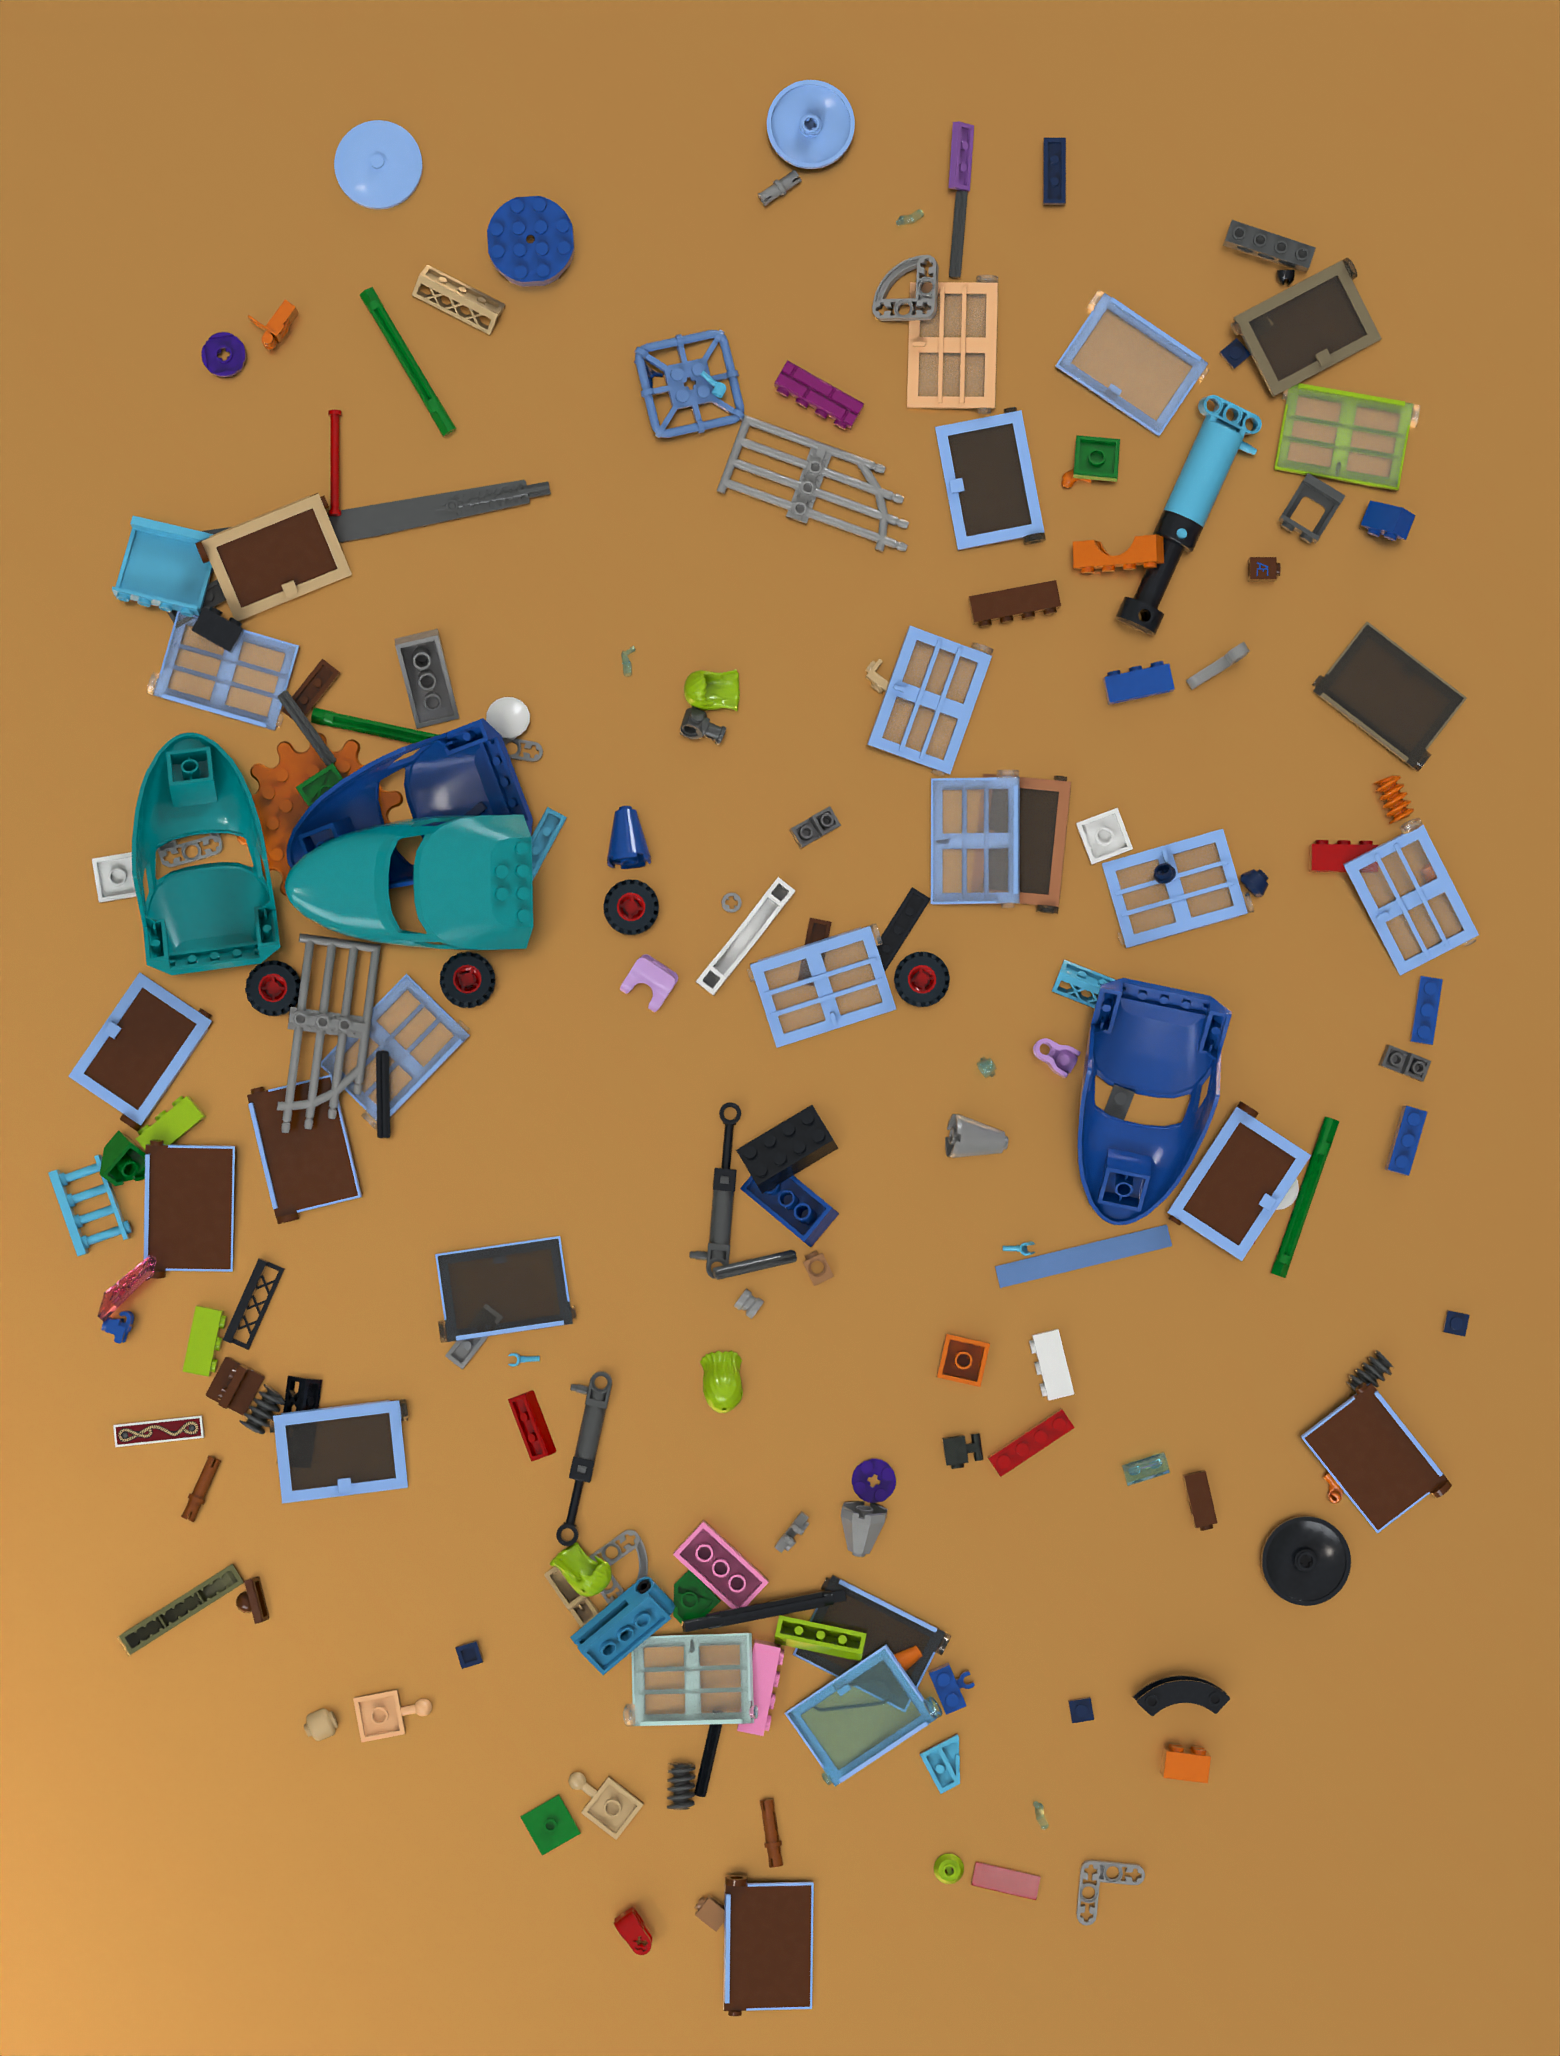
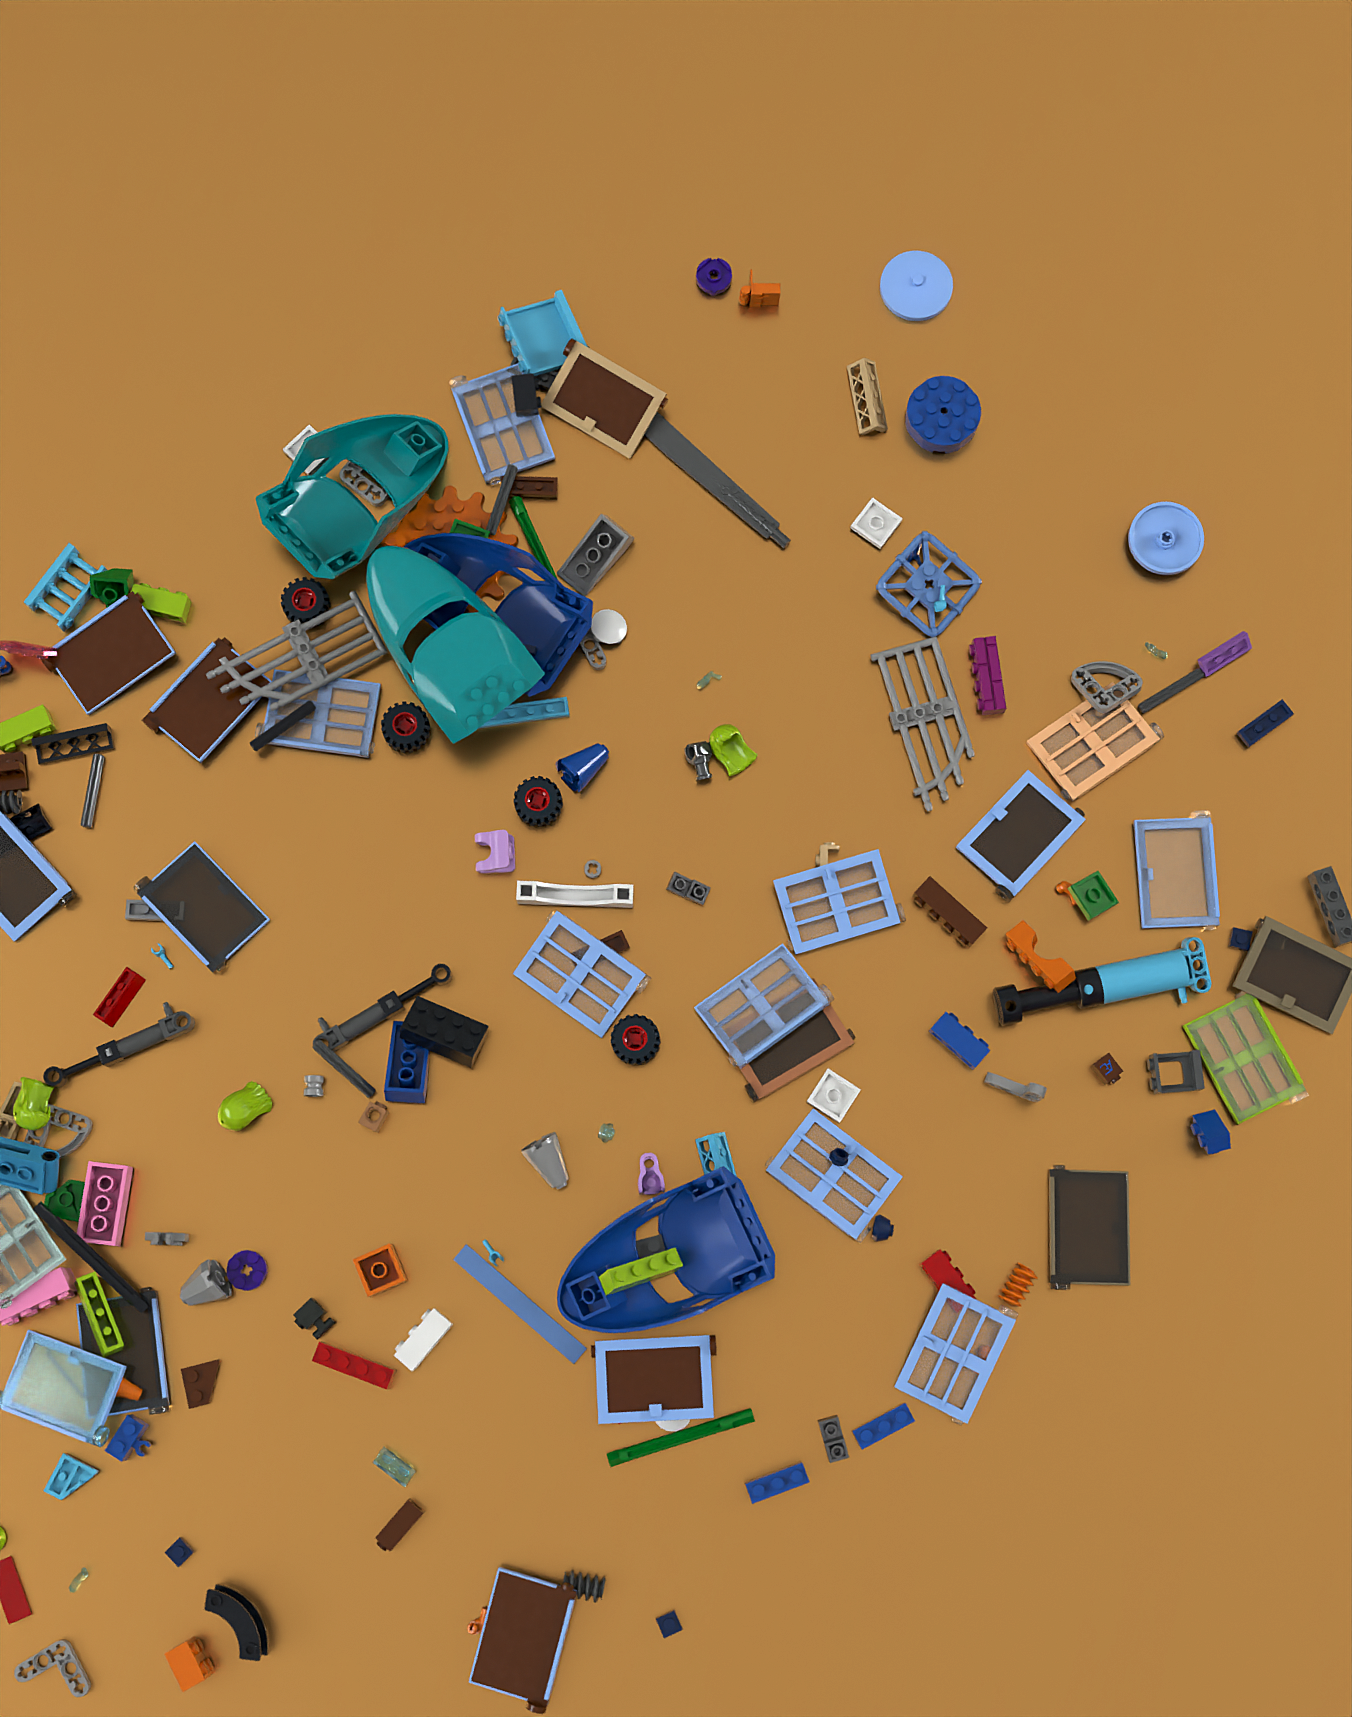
camera: 55 degrees right, 10 degrees down
reddish brown door [68,972,213,1131] -> none
red bar [328,410,342,516] -> none
green piece [360,287,456,436] -> none
light grey pin [758,170,802,206] -> none
black tile [867,887,930,971] -> none
black dish [1261,1516,1351,1606] -> none
black hinge [1277,270,1295,285] -> none
none -> dark grey axle [80,754,104,828]
none -> reddish brown wing [181,1359,220,1409]
none -> lime brick [599,1247,683,1296]
none -> white plate [850,497,903,549]

